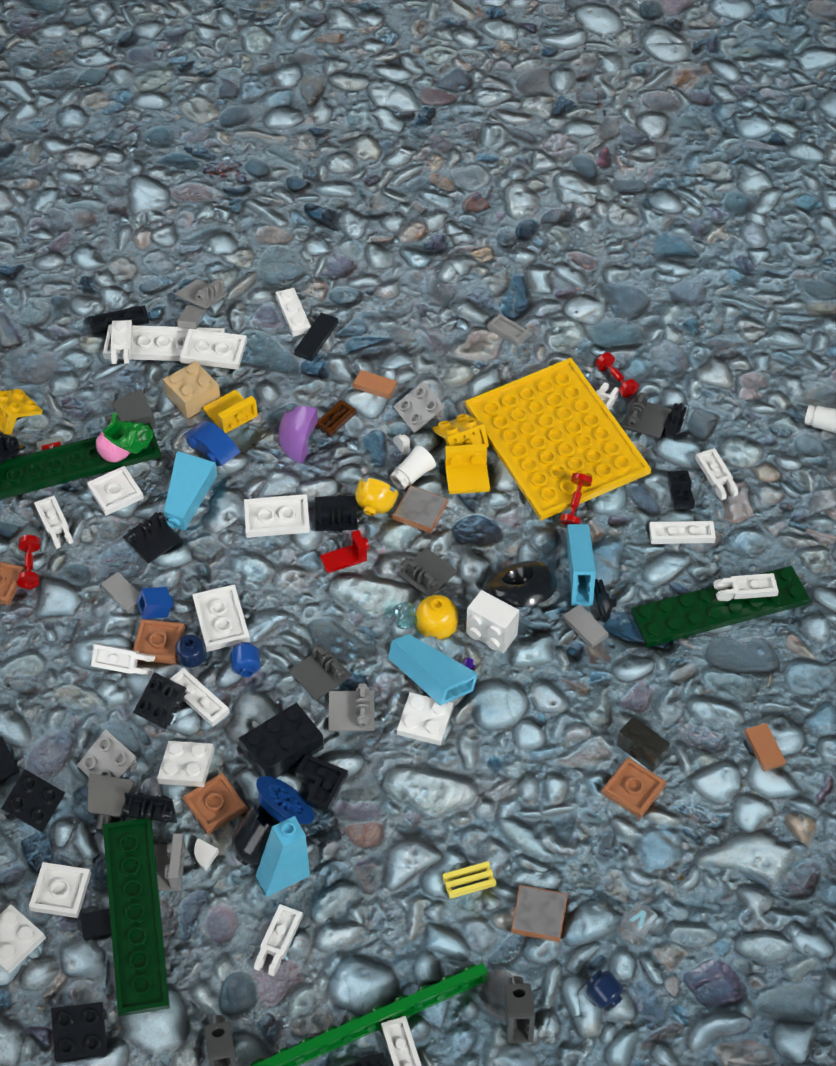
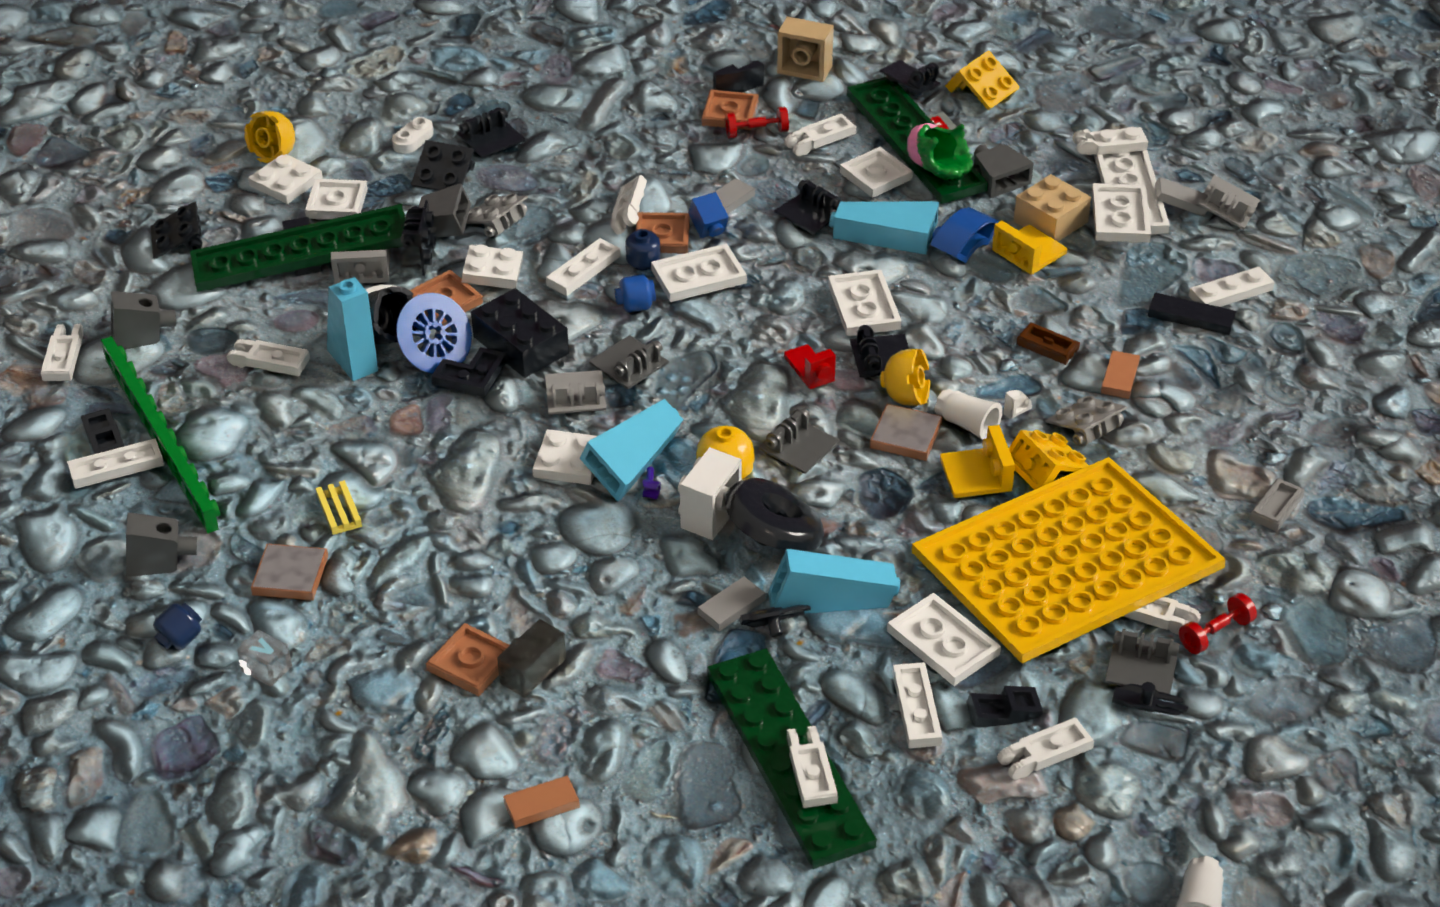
camera: 85 degrees right, 10 degrees down
black tile [88,305,149,335] -> none
black hinge [133,672,187,729] -> none
medium lavender brick [278,406,318,464] -> none
clear light blue wheel [393,602,417,629] -> none
red wheel [559,473,593,526] -> none
none -> white plate [887,593,1001,686]

